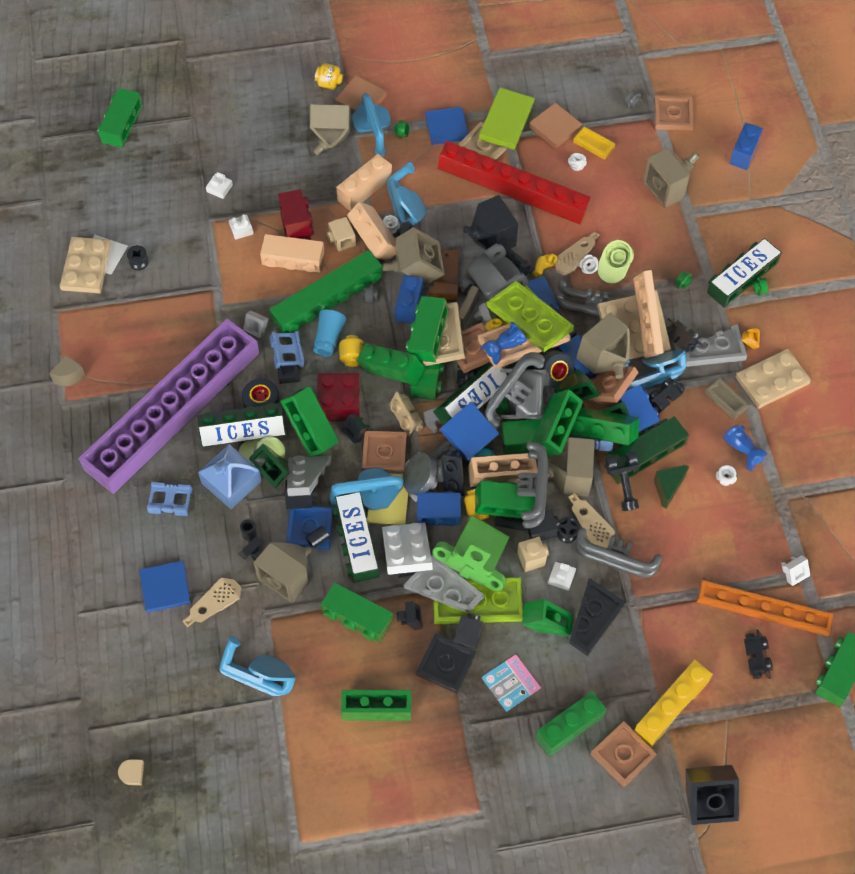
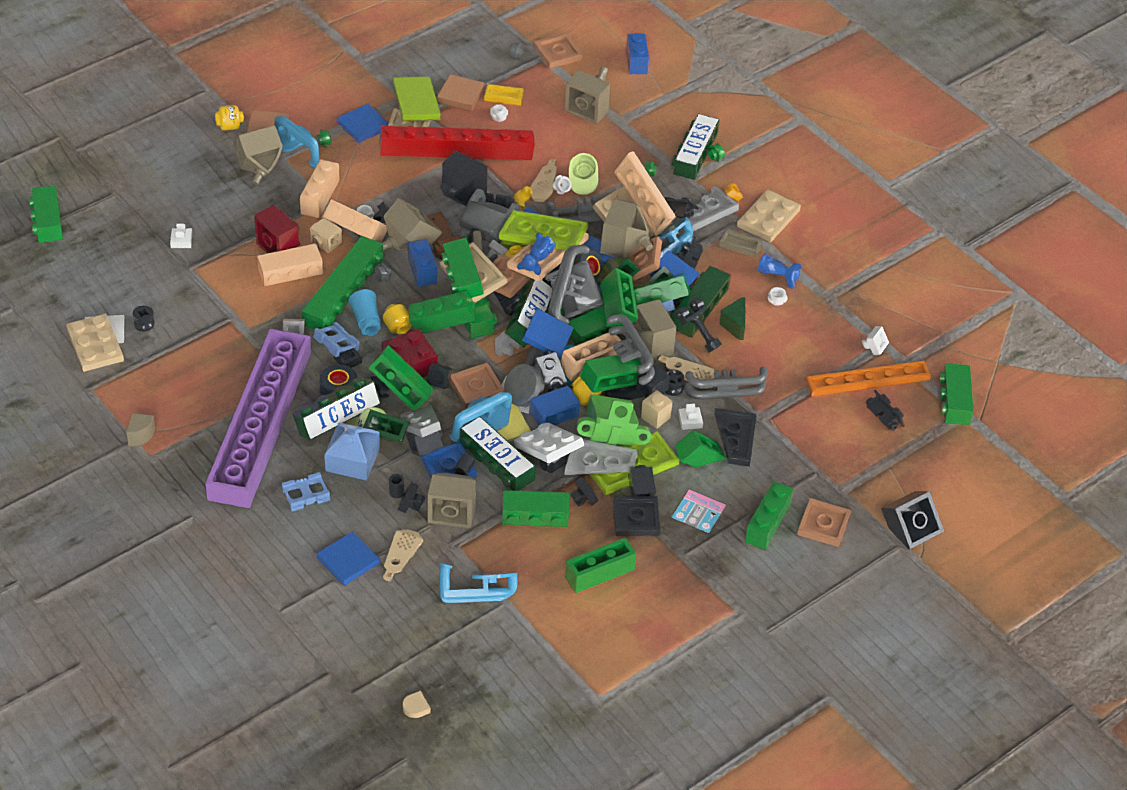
camera: 30 degrees left, 15 degrees down
white tile [228,214,254,240] -> none
dark azure piece [386,162,426,226] -> none
tan hinge [389,392,424,437] -> none
yellow arch [634,660,713,748] -> none

